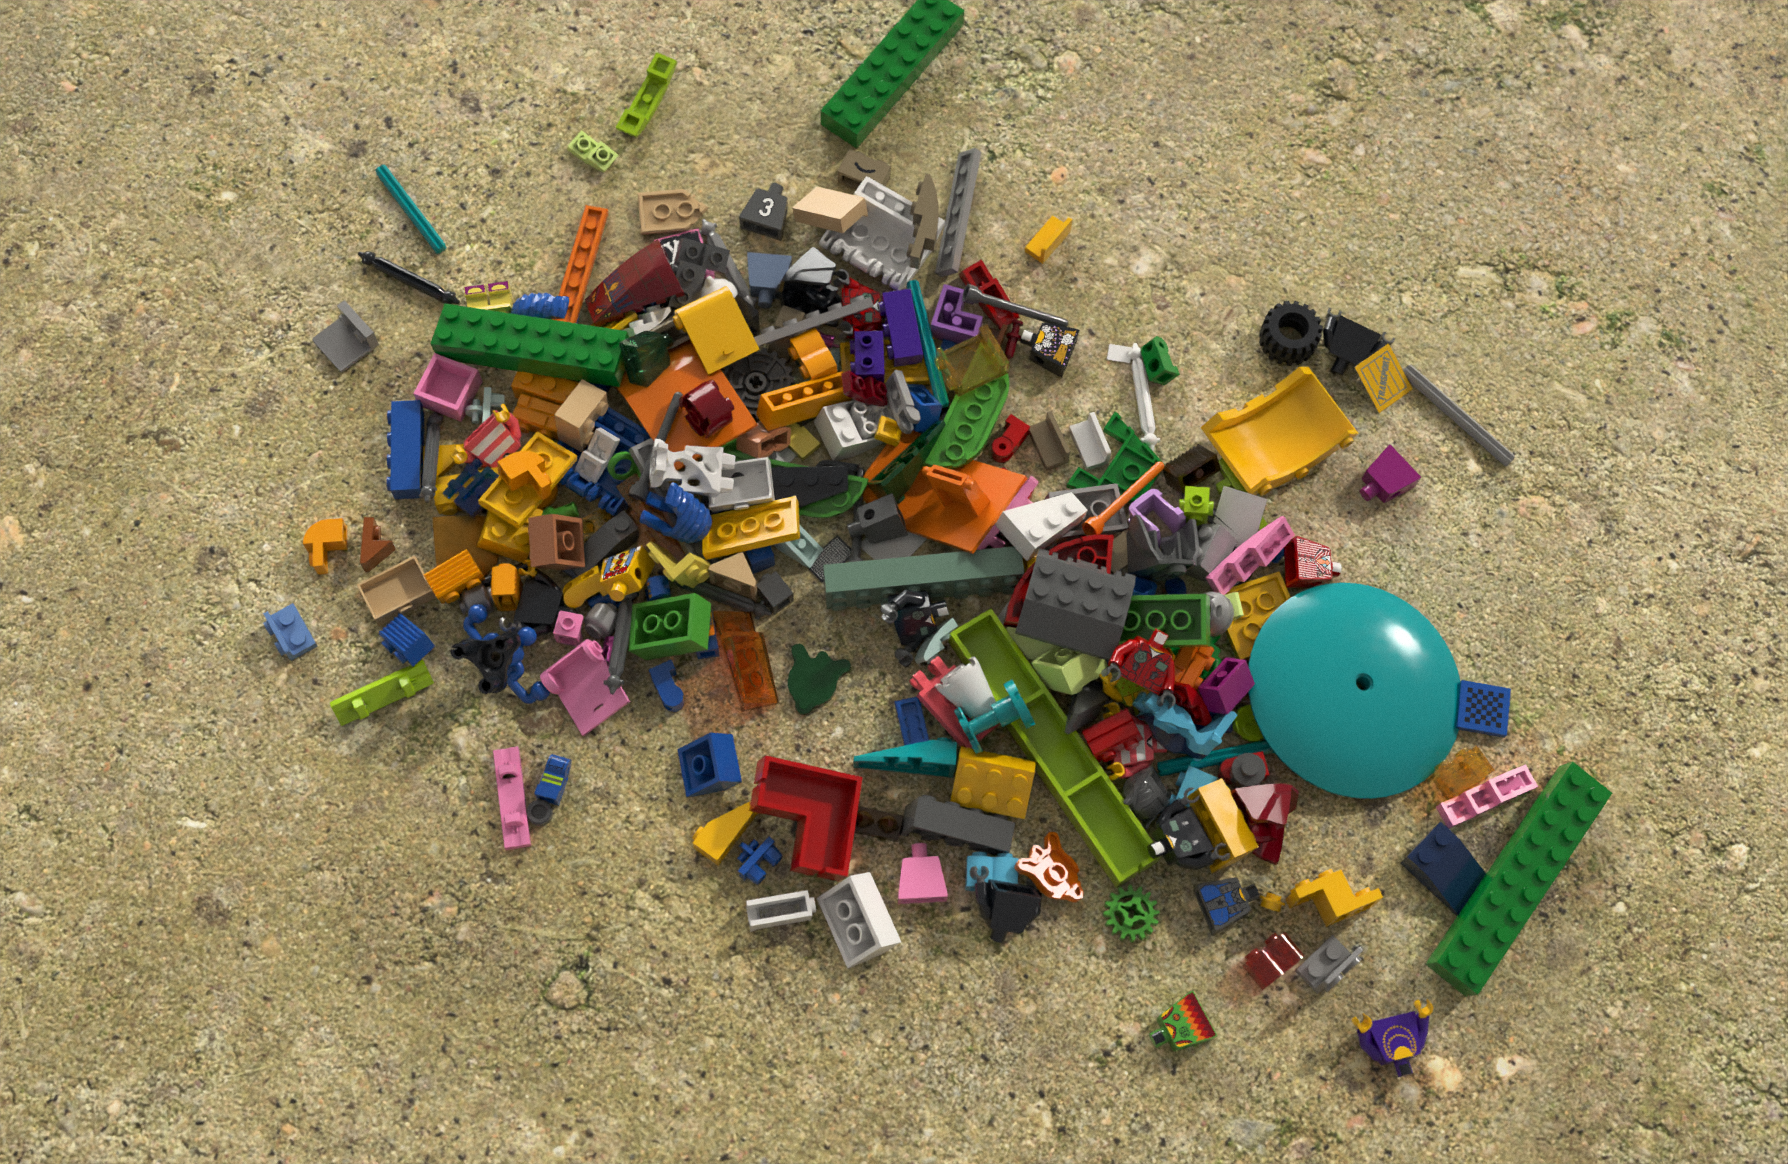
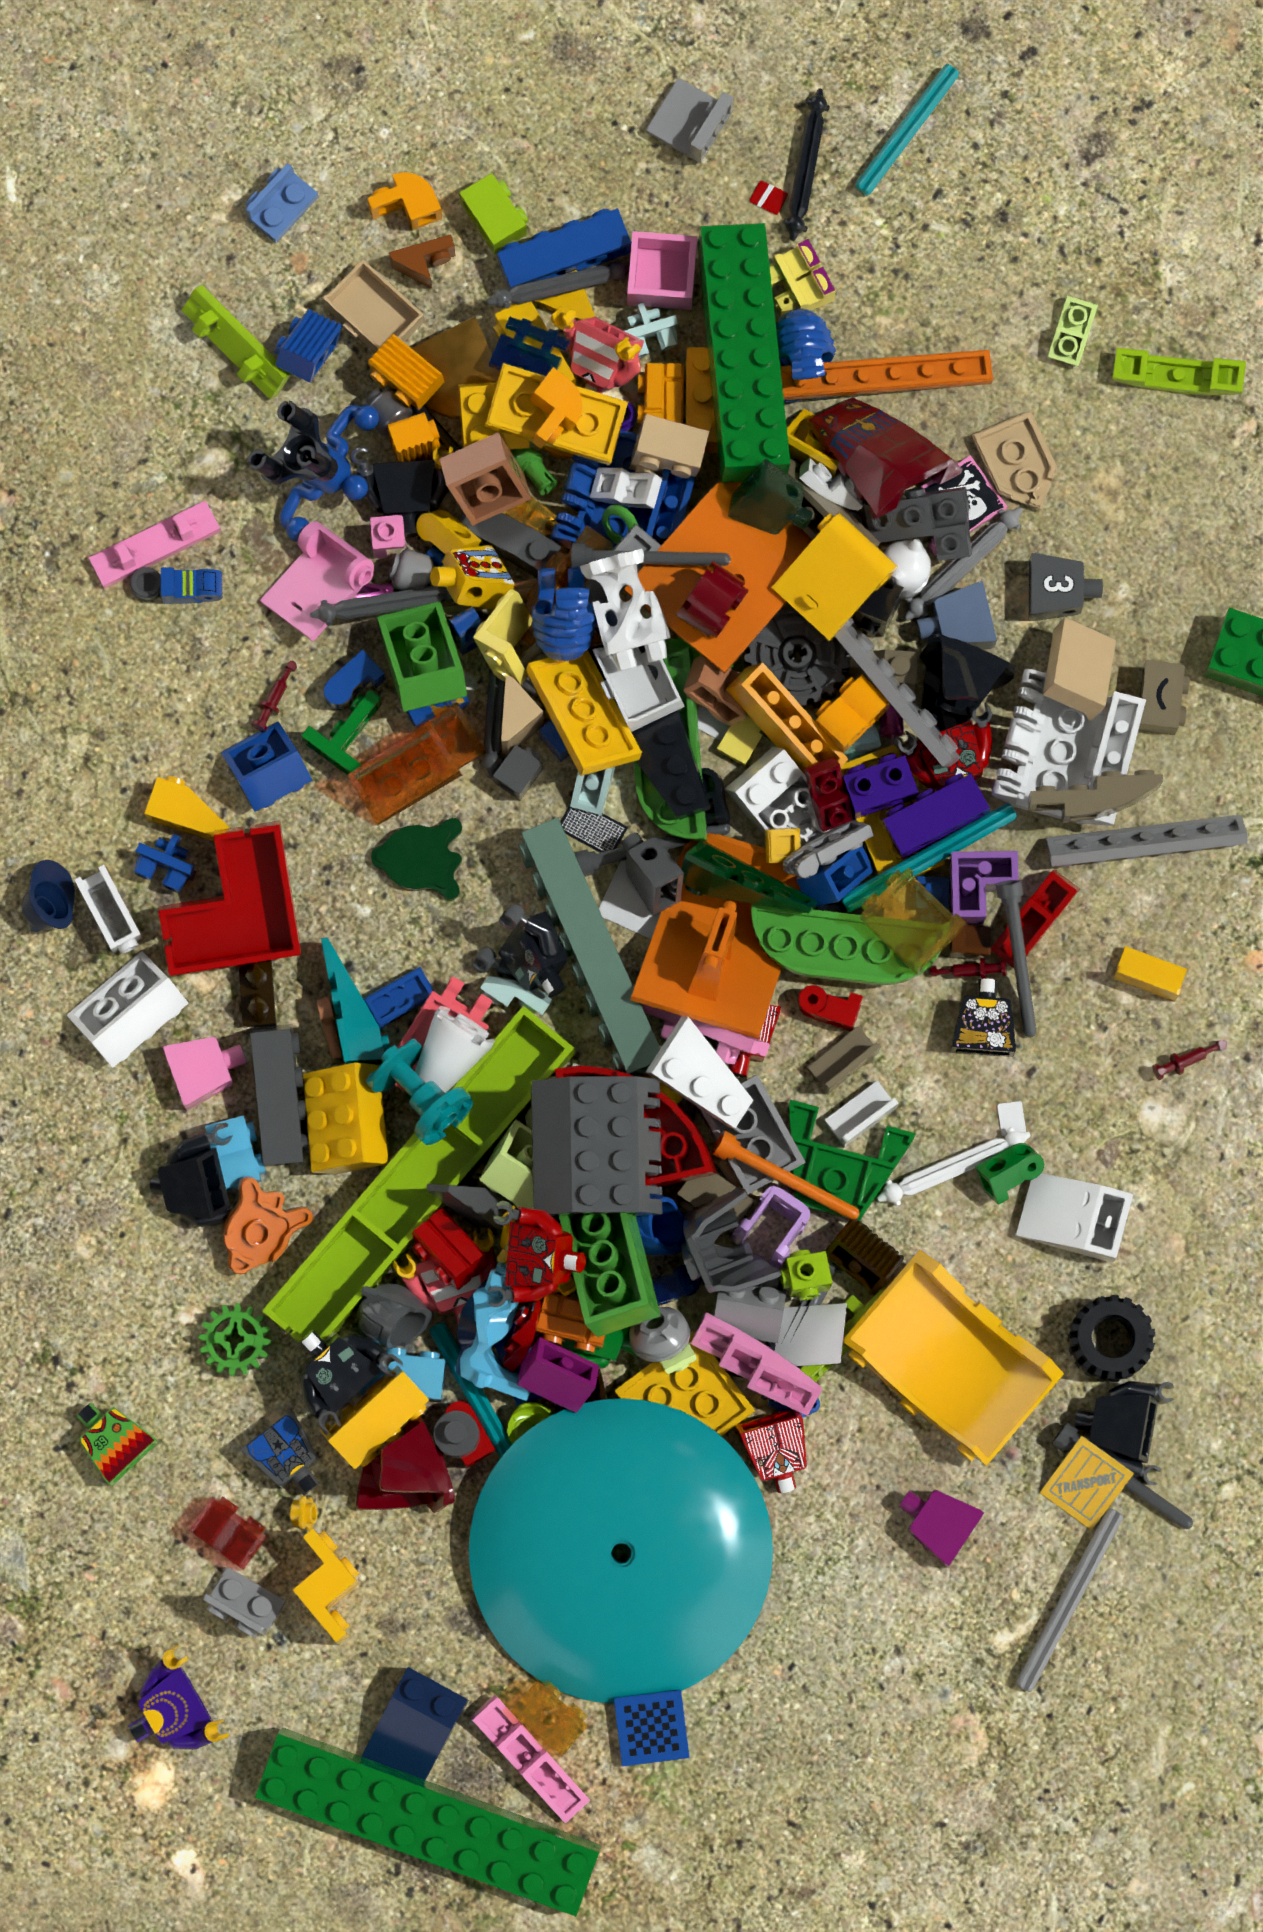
camera: 75 degrees right, 10 degrees up
none -> dark blue piece [21,860,75,933]
none -> dark red piece [251,661,297,732]
none -> green bracket [301,690,382,781]
none -> nougat bar [316,997,343,1059]
none -> lime brick [459,173,529,255]
none -> red sticker [750,180,788,215]
none -> white slope [1016,1173,1133,1263]
none -> dark grey piece [1052,1422,1193,1529]
none -> dark red piece [1152,1040,1227,1080]

